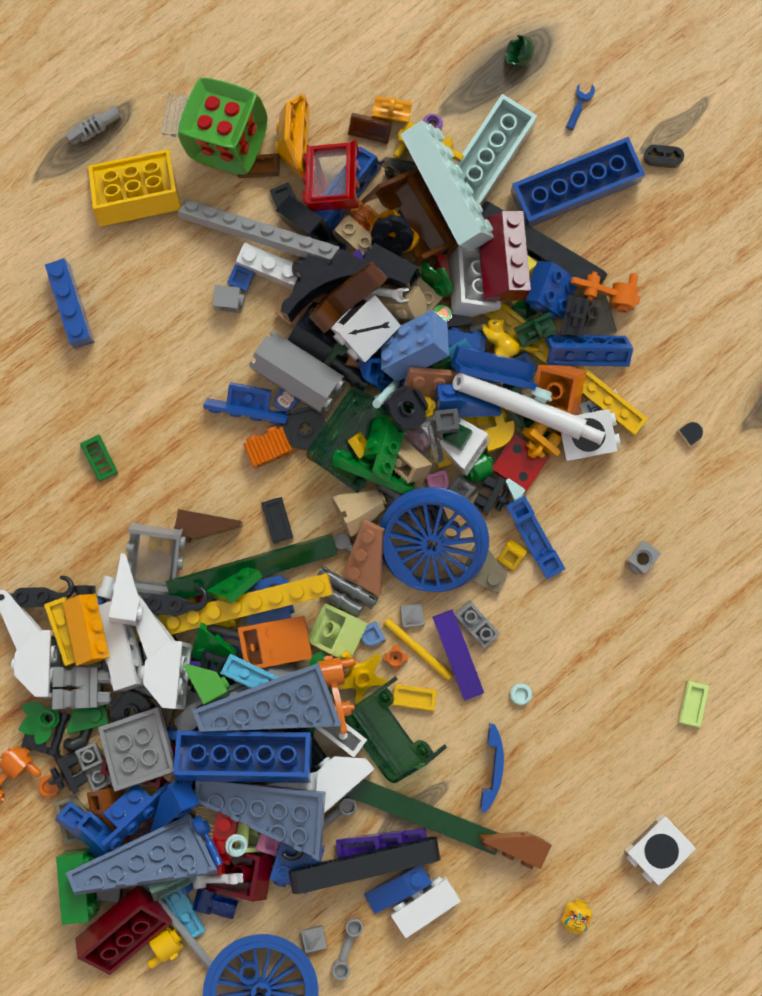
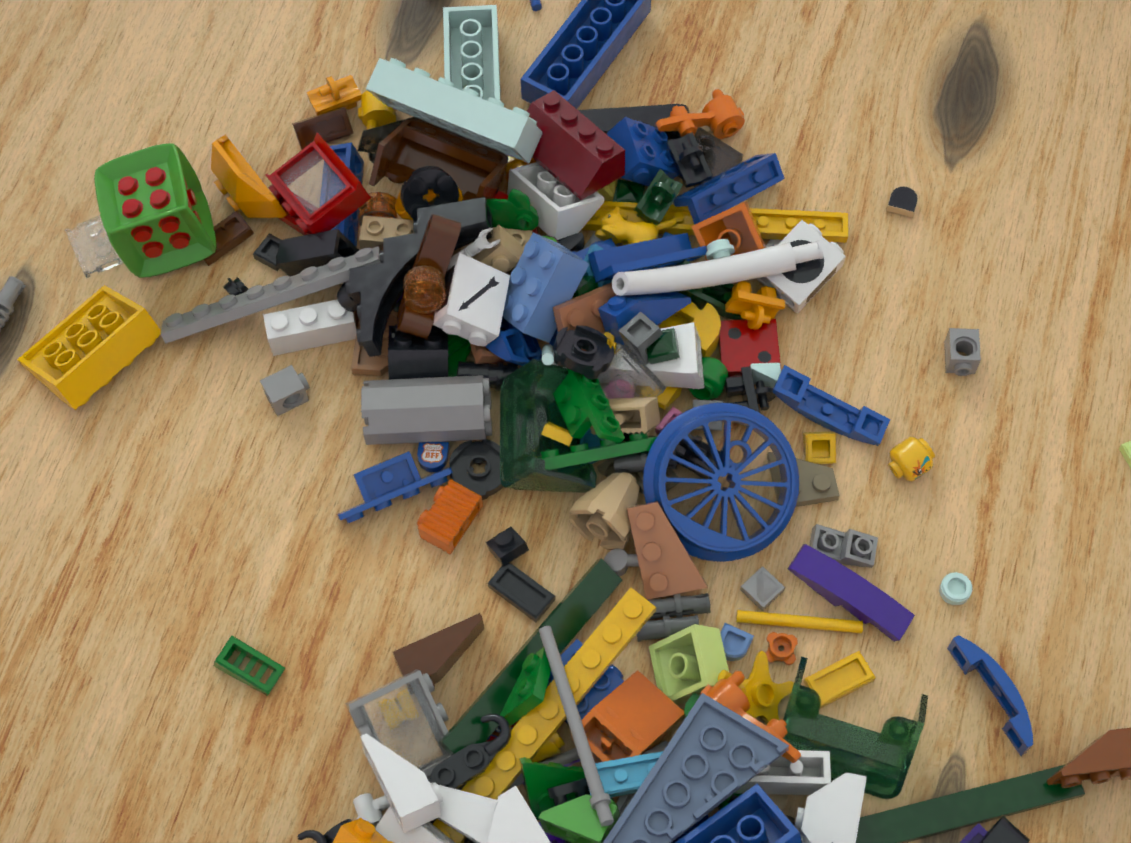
camera: 35 degrees left, 20 degrees down
blue brick [45,258,95,349] -> none
blue plate [227,264,255,293] -> none
none -> black plate [223,277,249,296]
none -> clear orange wheel [403,265,446,313]
none -> black plate [486,527,529,567]
none -> light grey bar [539,626,614,826]
none -> yellow head [888,436,935,481]

